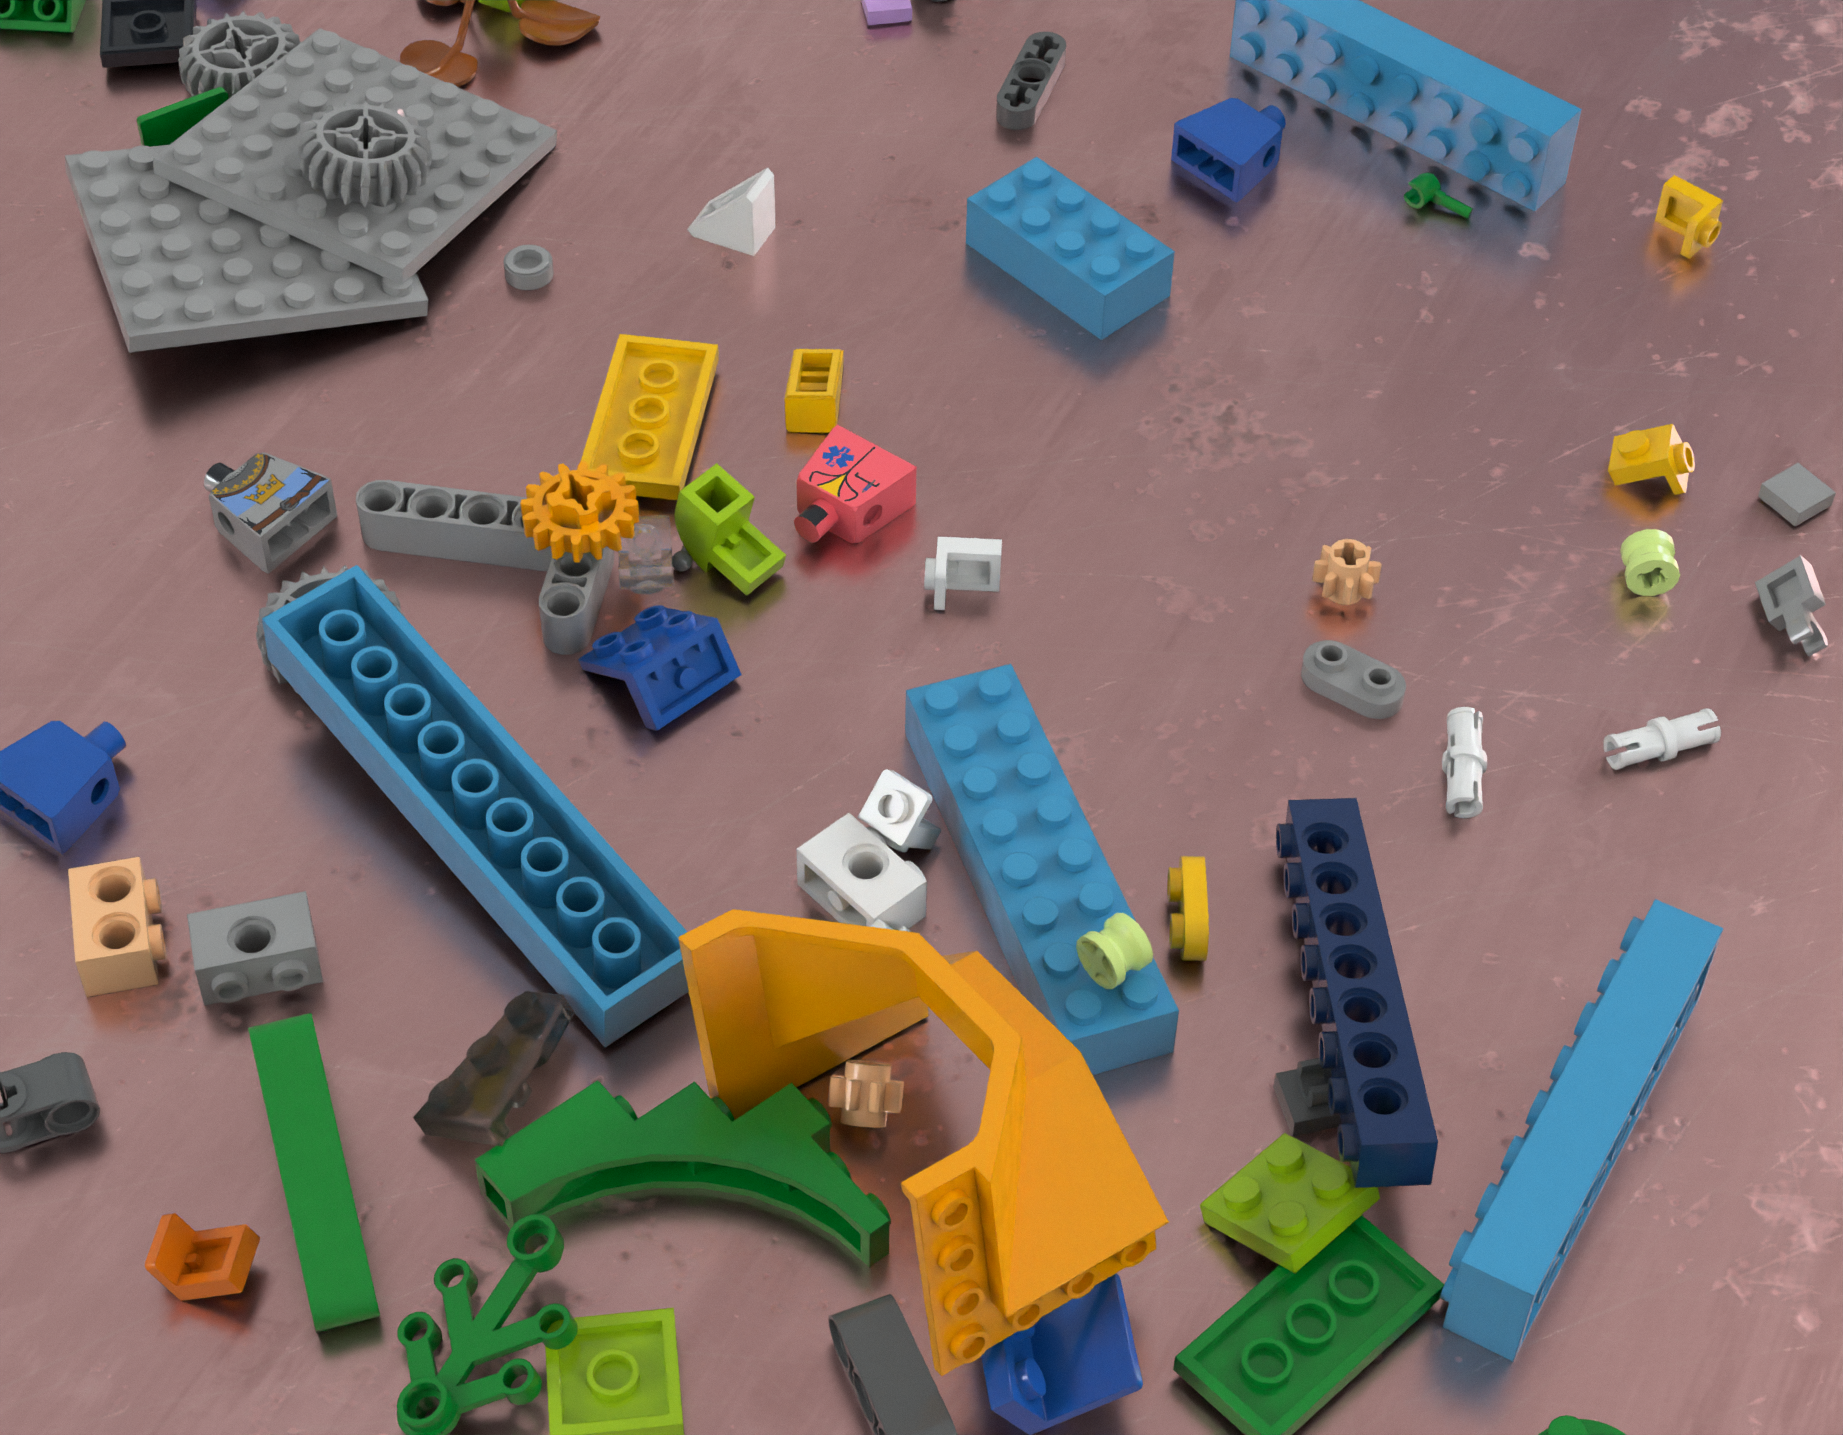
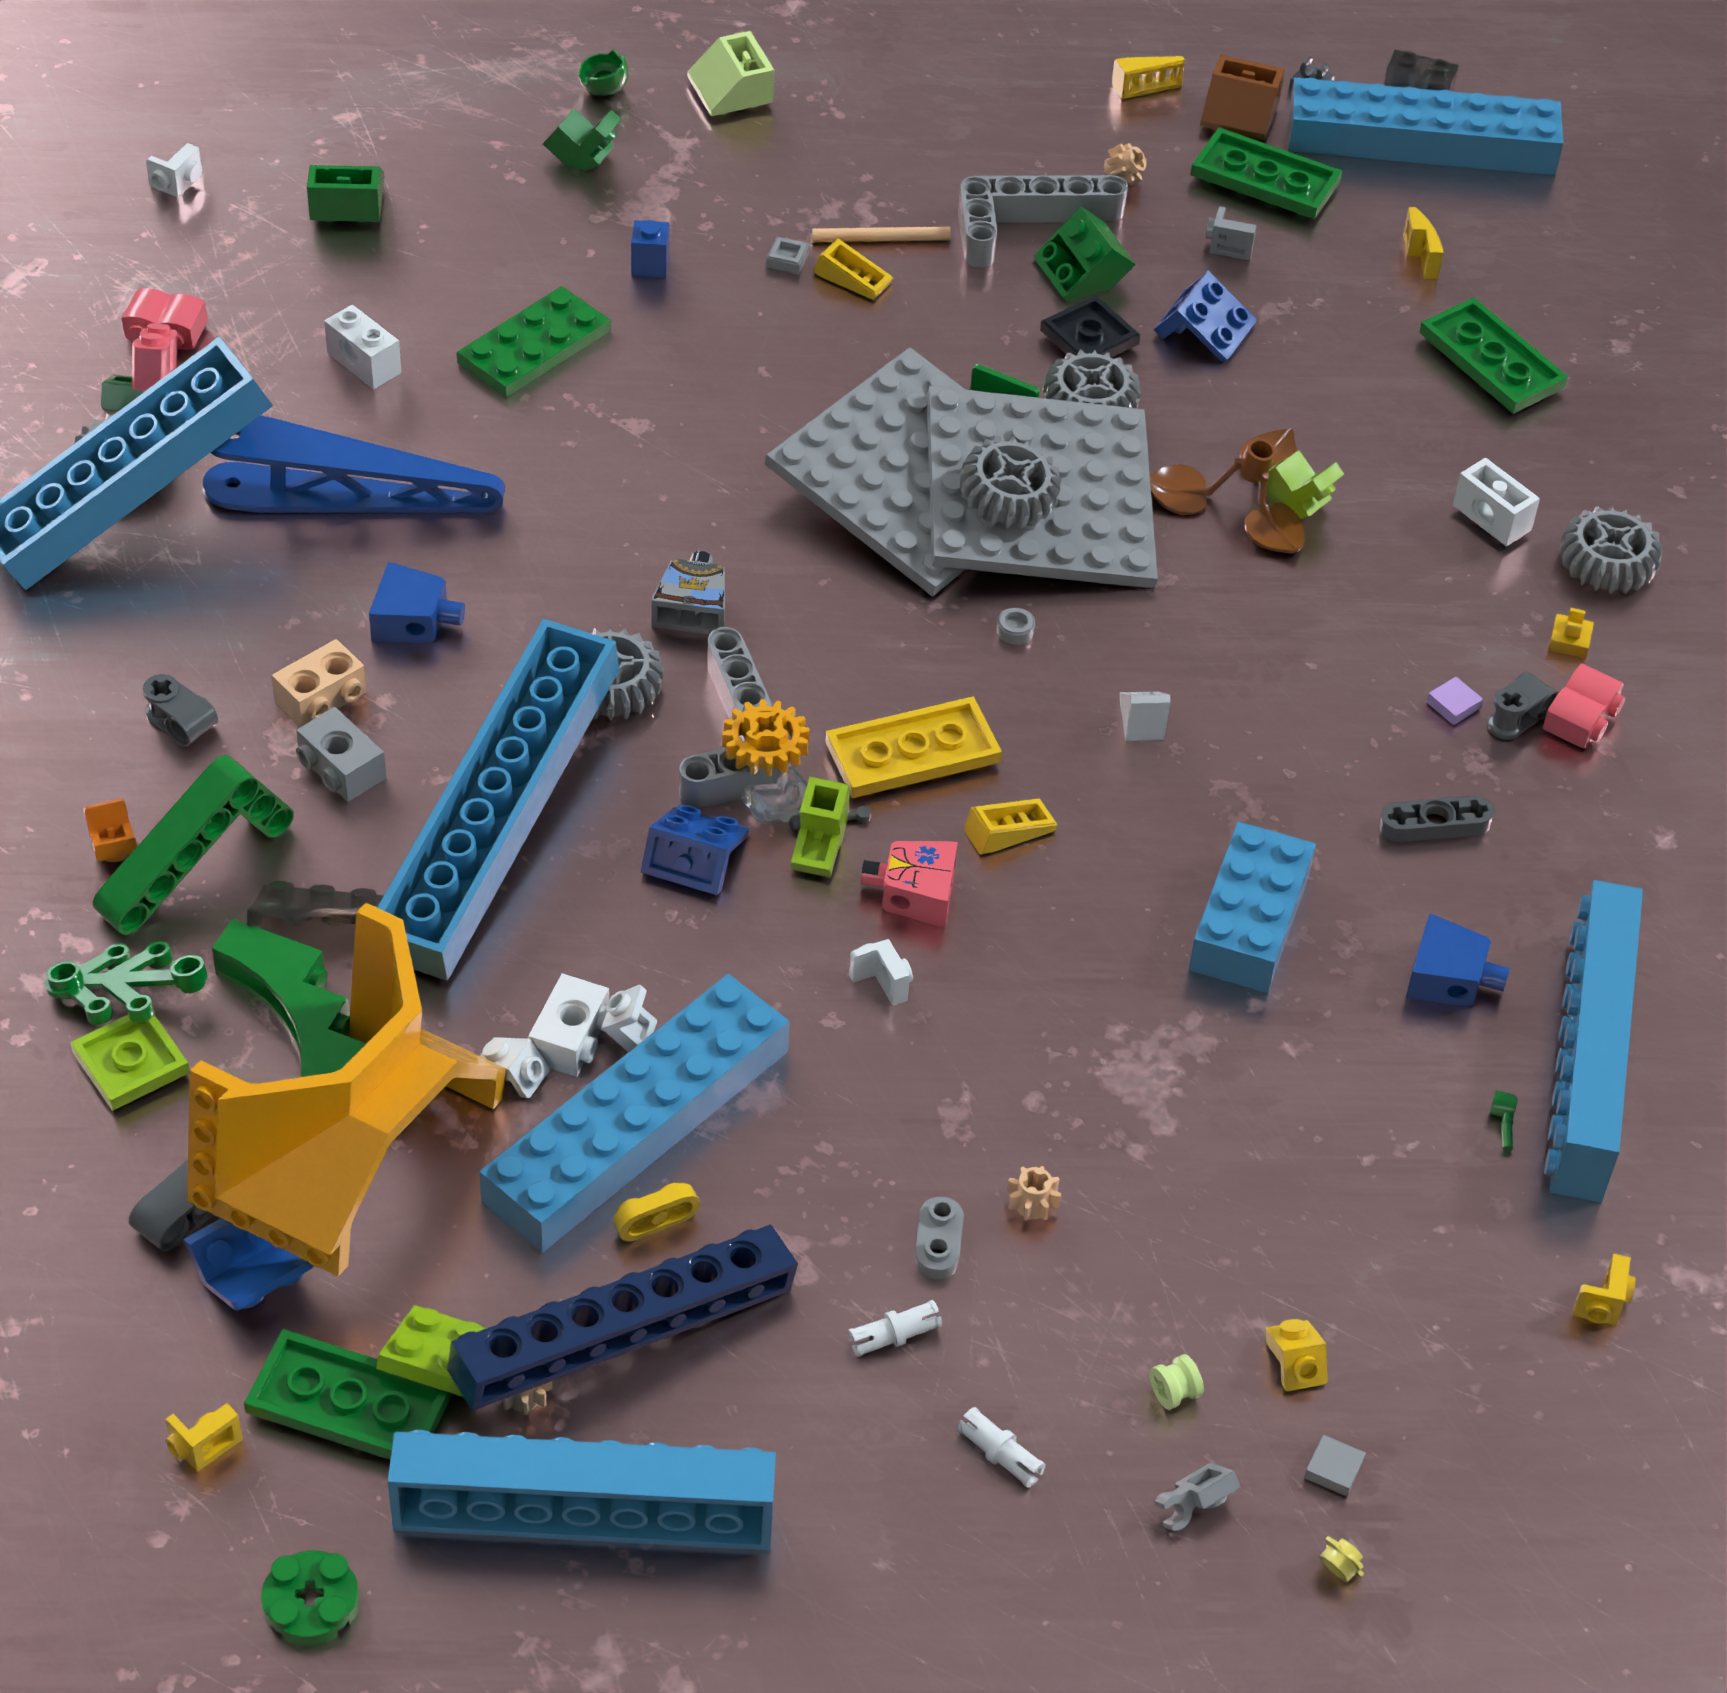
camera: 60 degrees right, 0 degrees up
yellowish green wheel [1076,913,1153,989] -> none

